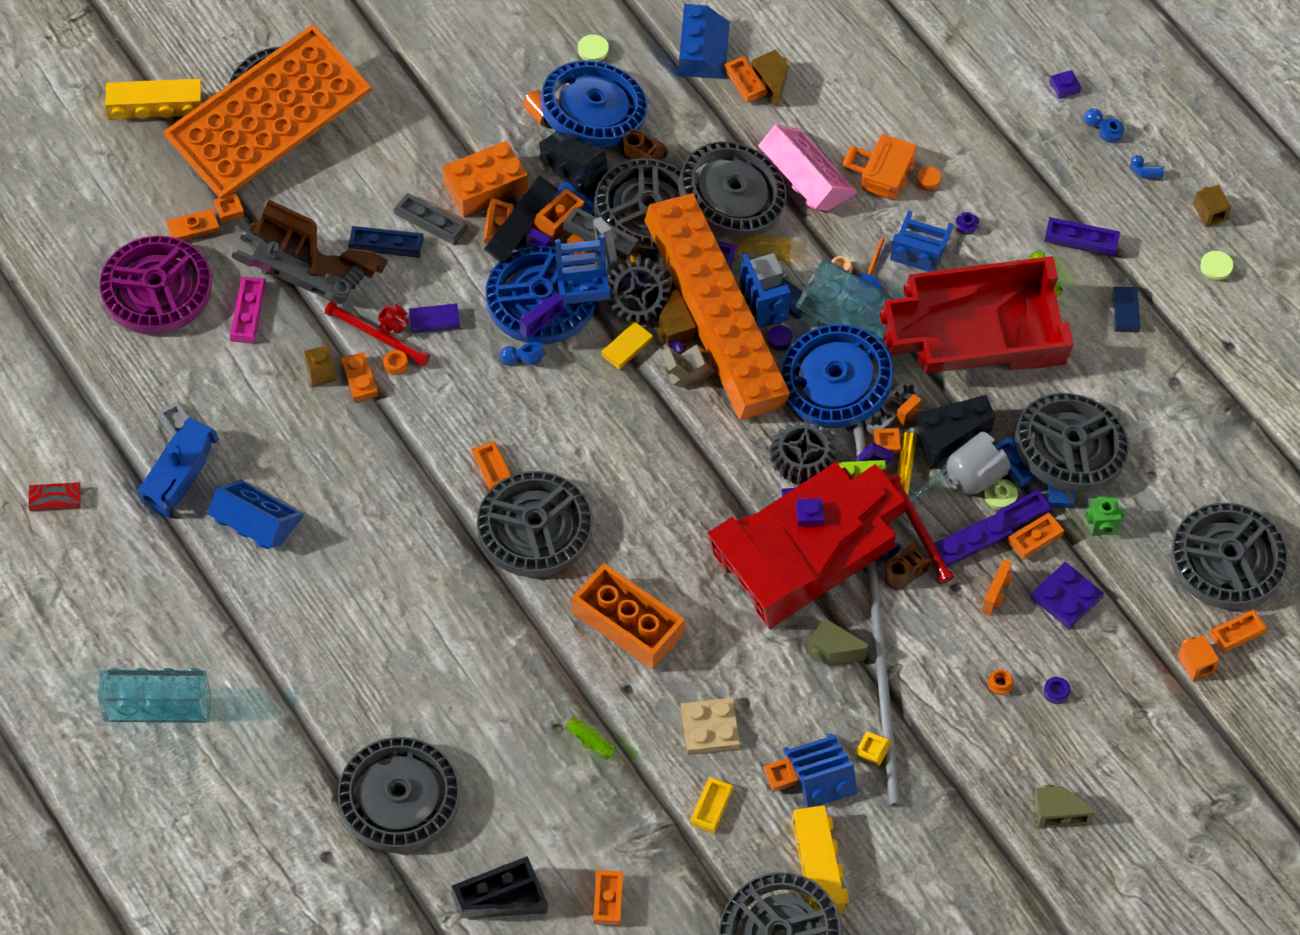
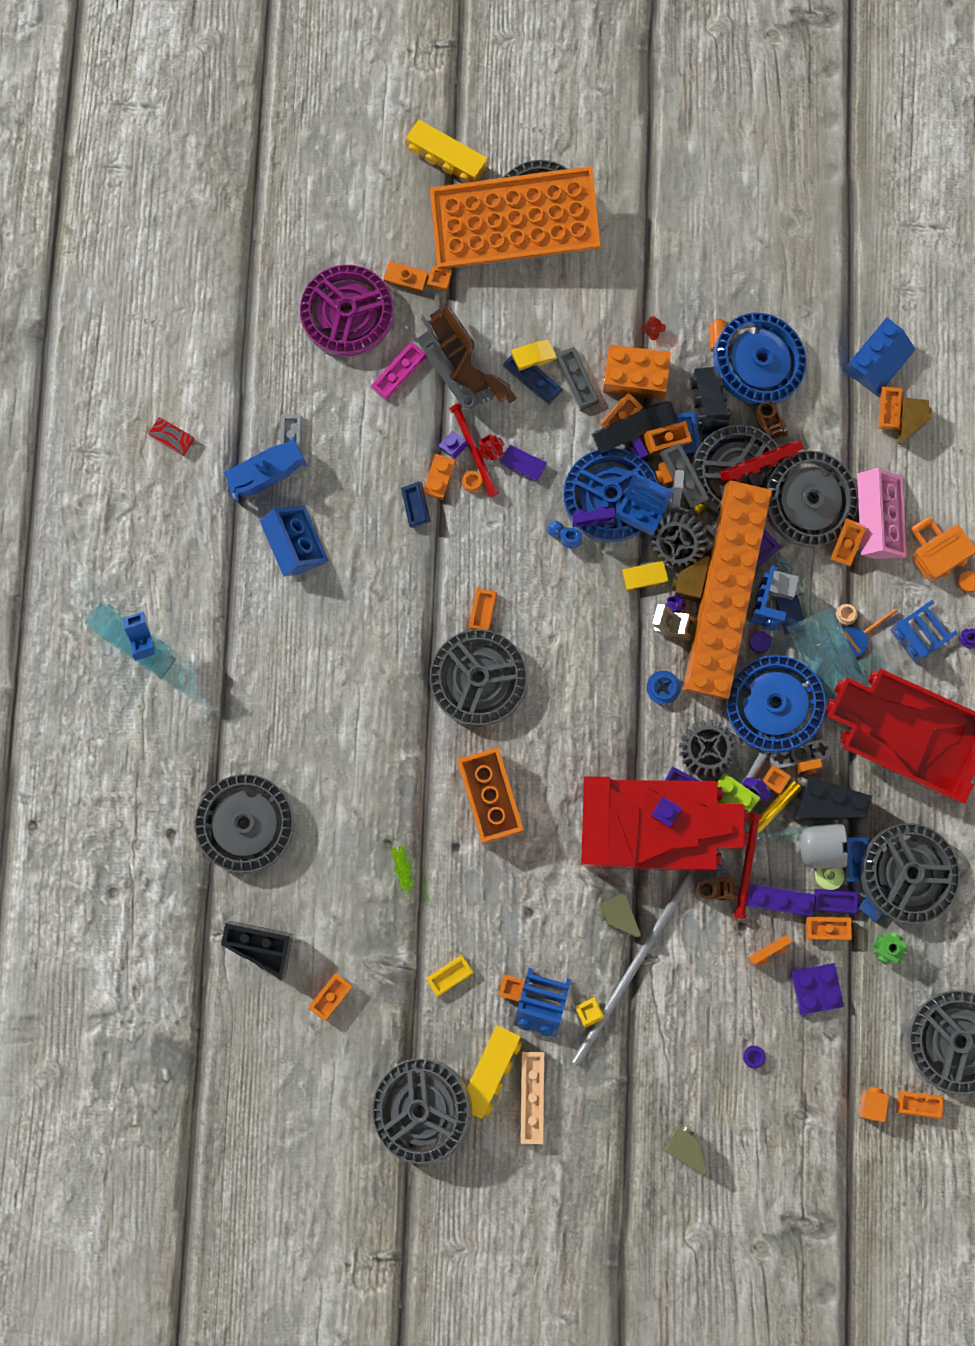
camera: 40 degrees right, 20 degrees up
pearl gold brick [304,345,336,387] -> none
yellowish green piece [578,35,609,61] -> none
tan plate [681,698,740,755] -> none
clear yellow tile [741,235,791,263] -> none
orange plate [987,669,1014,695] -> none
none -> blue slope [123,611,156,661]
none -> dark blue tile [401,481,431,528]
none -> dark purple plate [438,431,469,459]
none -> yellow slope [511,340,557,371]
none -> light nougat plate [521,1052,544,1144]
none -> clear red plate [641,316,666,340]
none -> blue gear [646,671,681,705]
none -> red plate [719,441,804,482]
none -> orange plate [830,519,866,566]

